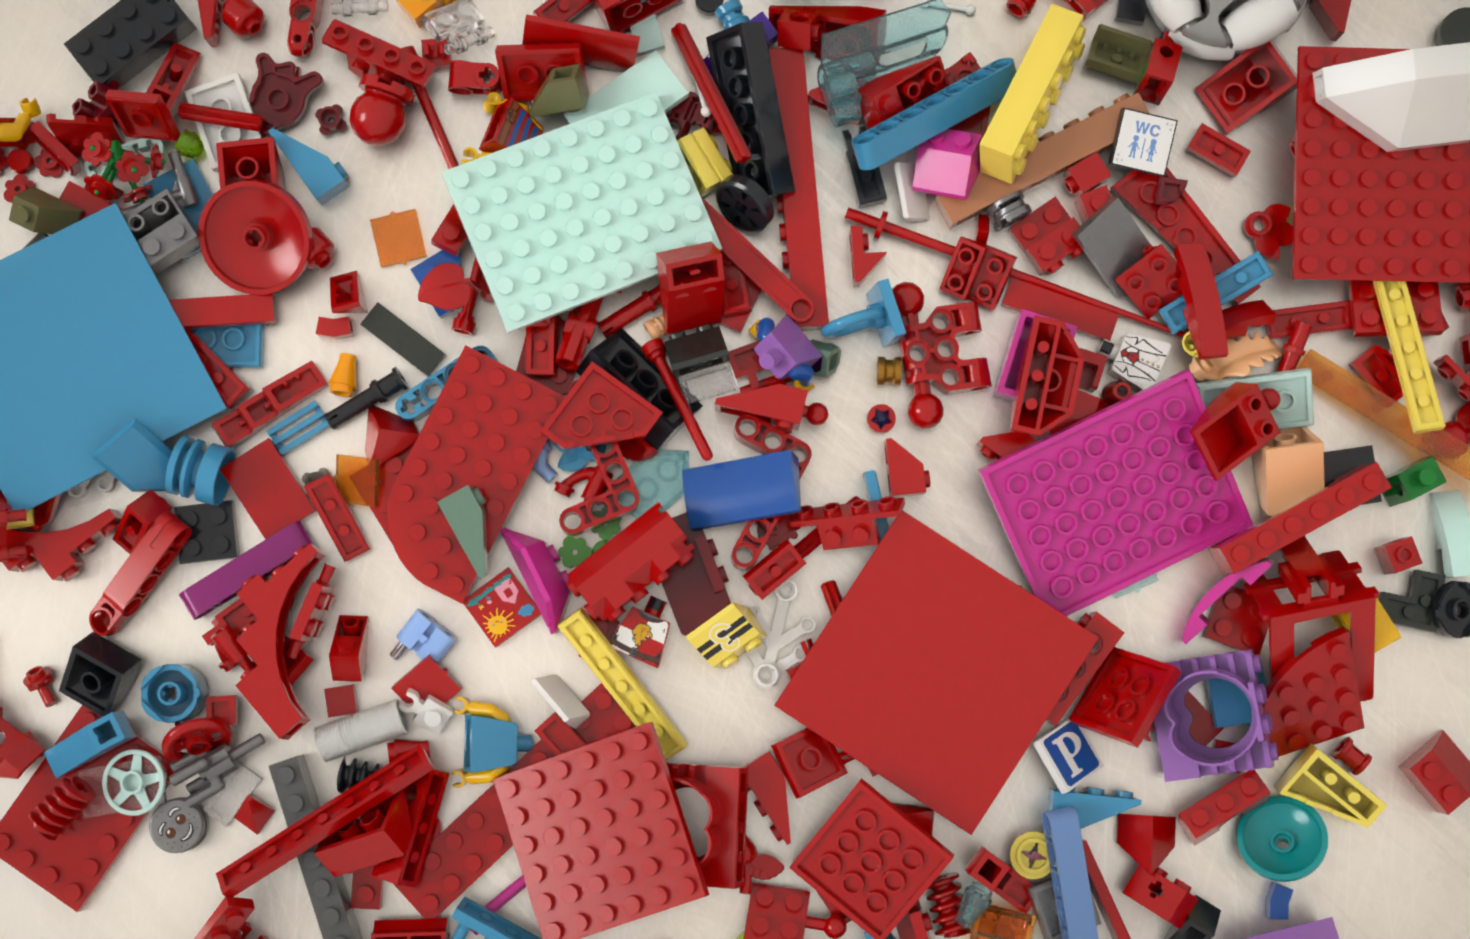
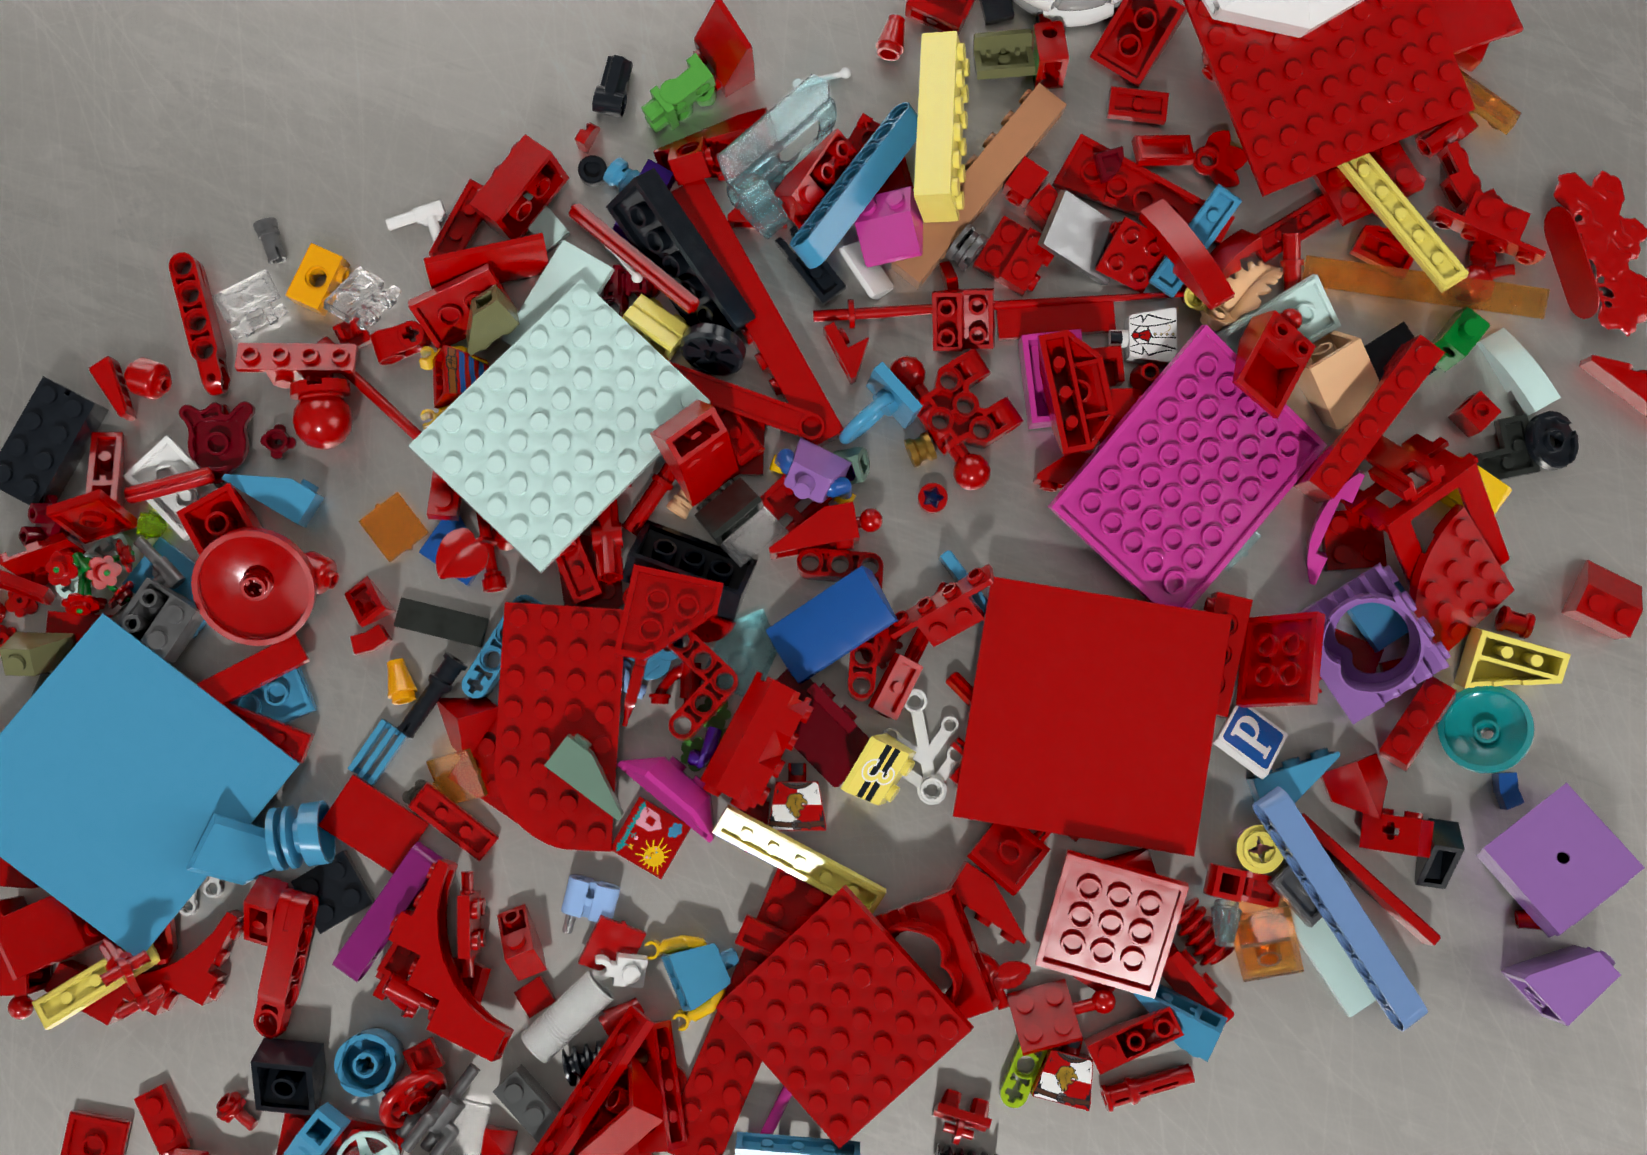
camera: 25 degrees left, 0 degrees up
red slope [212,361,328,448] -> none
white slope [532,675,590,729] -> none
red piece [641,338,713,461] -> none
red slope [884,438,930,498] -> none
white tile [1108,108,1178,177] -> none
none -> red piece [622,659,648,727]
none -> dark purple arm [688,727,722,768]
none -> red tile [1131,135,1195,166]

